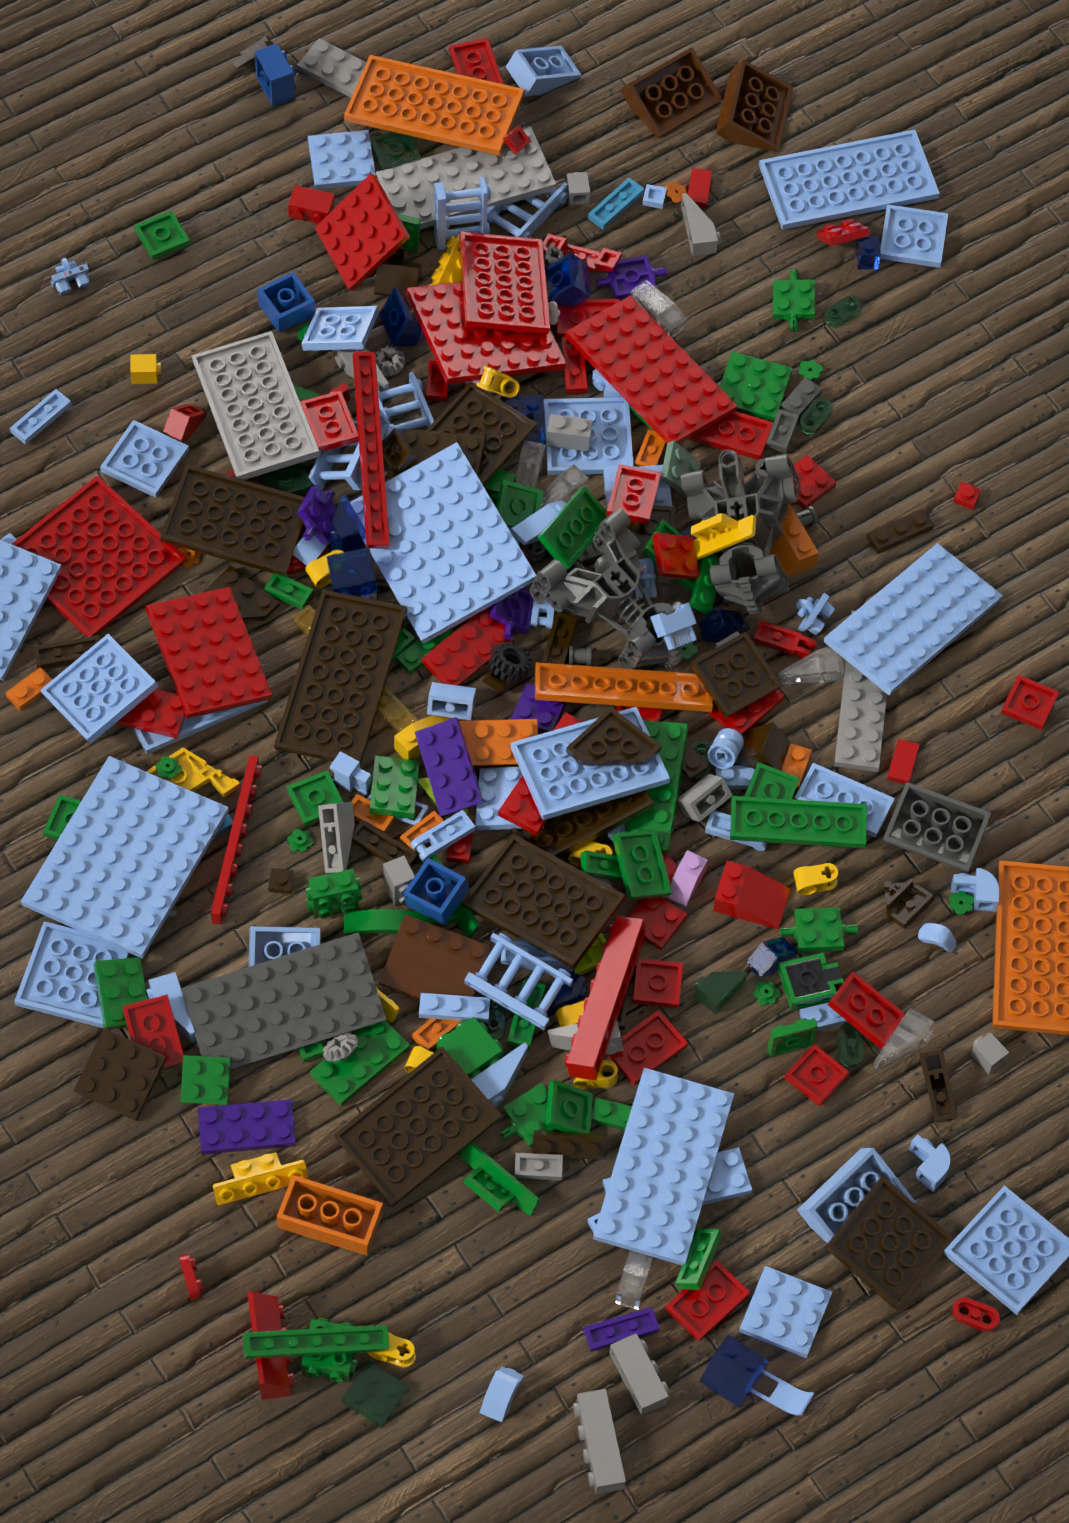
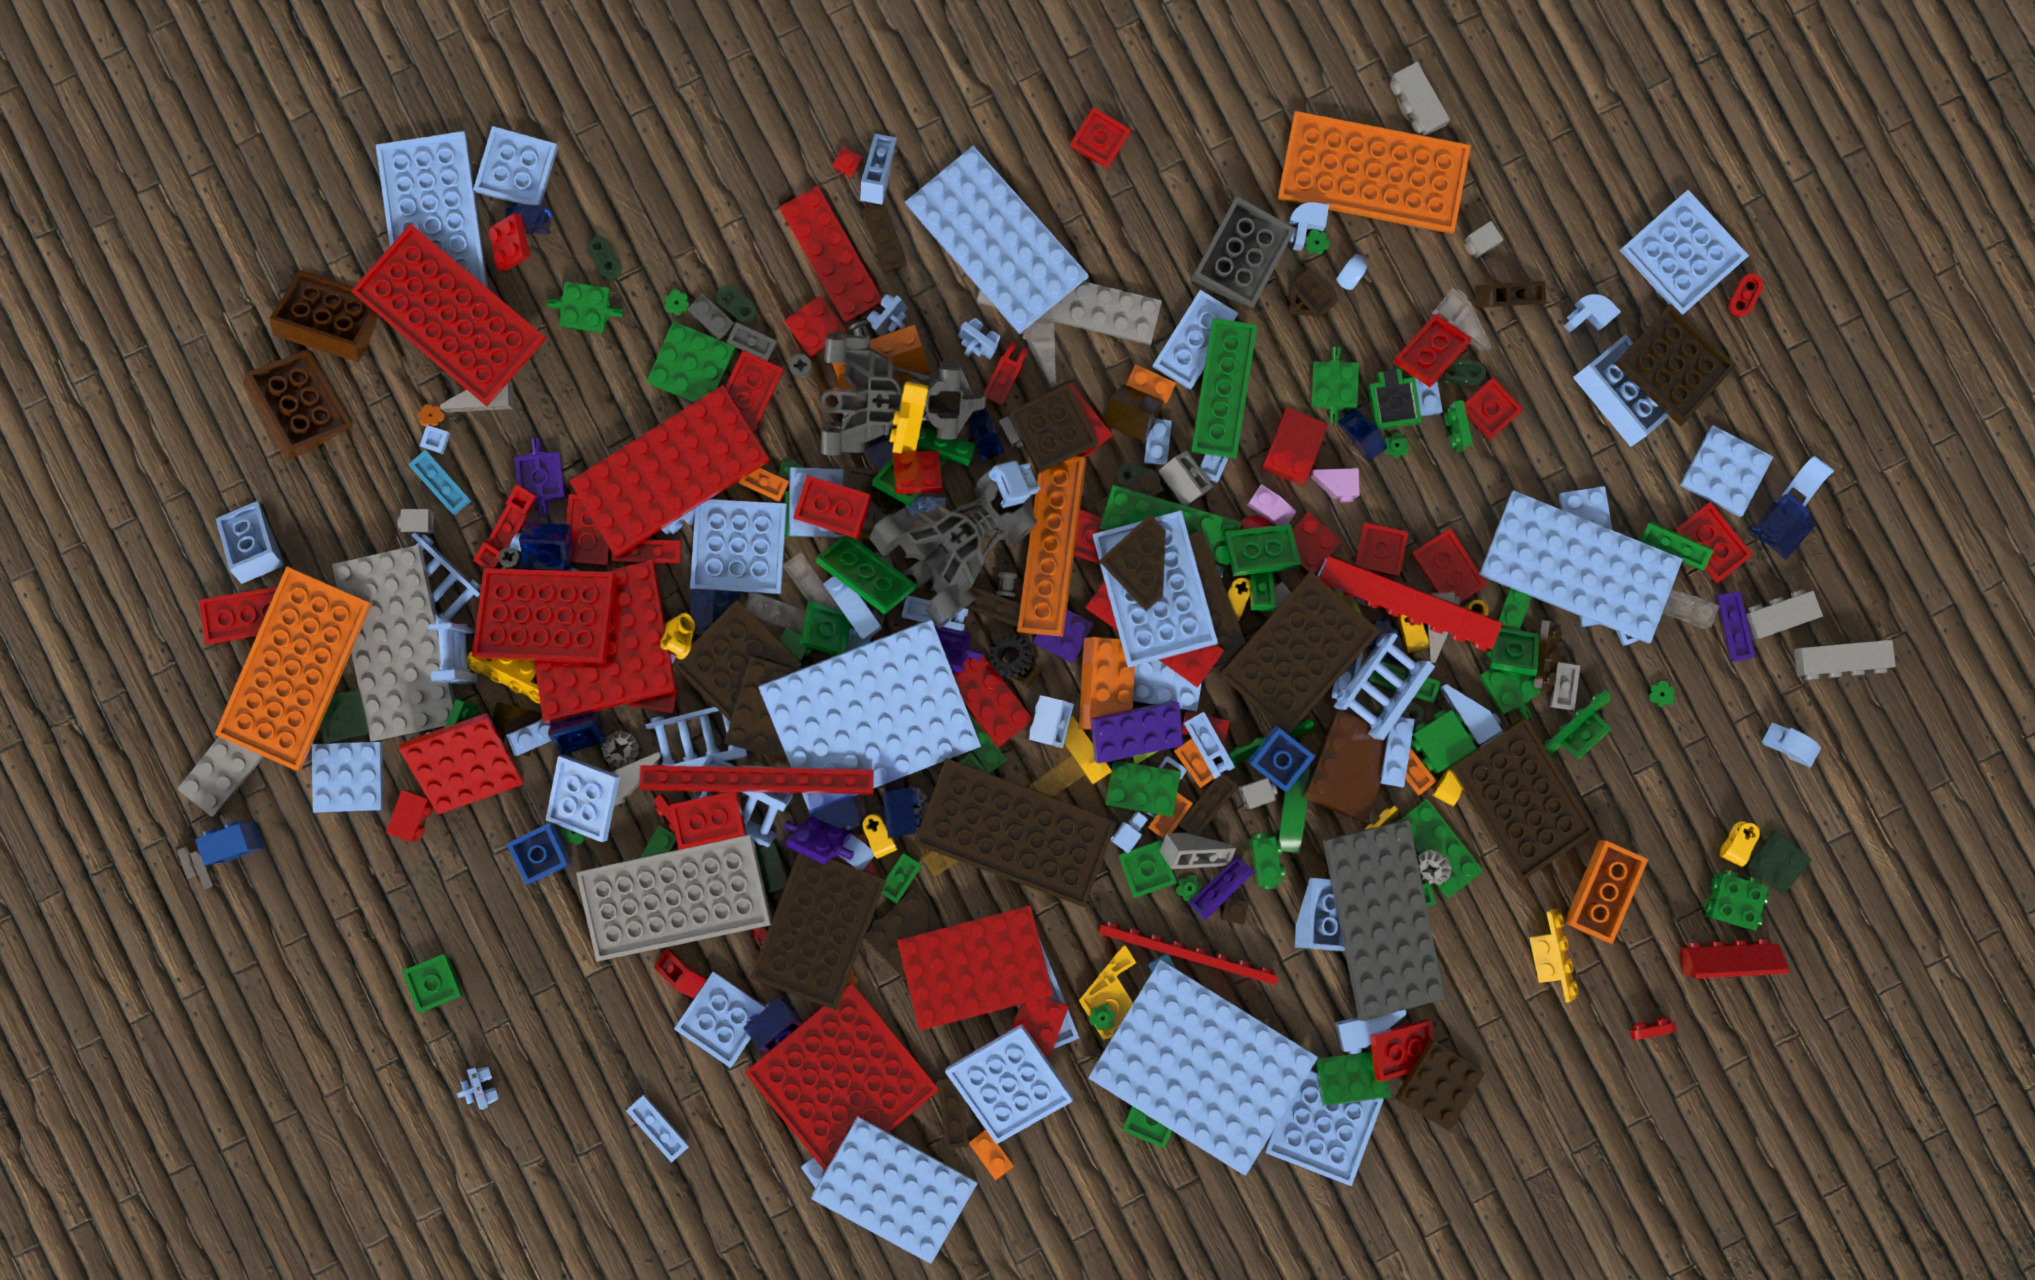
camera: 80 degrees left, 25 degrees up
yellow brick [130,354,161,384] -> none
green plate [180,1055,231,1105] -> none
dark purple plate [198,1099,296,1155] -> none
green plate [242,1325,390,1359] -> none
dark brown slope [382,428,416,472] -> none
red tile [503,125,532,155] -> none
light grey brick [546,414,592,451] -> none
white plant [548,301,560,325] -> none
clear slope [630,280,687,338] -> none
sand green plate [661,441,701,499] -> none
red tile [688,168,712,208] -> none
clear green slope [695,971,747,1014] -> none
light blue wheel [707,728,744,769] -> none
green plate [745,762,800,799] -> none
yellow piece [793,863,838,896] -> none
red tile [887,739,920,784] -> none
none -> red plate [351,223,547,407]
none -> light blue plate [506,719,558,756]
none -> clear blue slope [743,998,804,1053]
none -> red plate [779,186,882,324]
none -> light blue slope [860,134,897,204]
none -> light blue hips [867,294,908,336]
none -> dark purple plate [1189,856,1254,920]
none -> lavender slope [1310,468,1360,503]
none -> green plant [1649,681,1675,707]

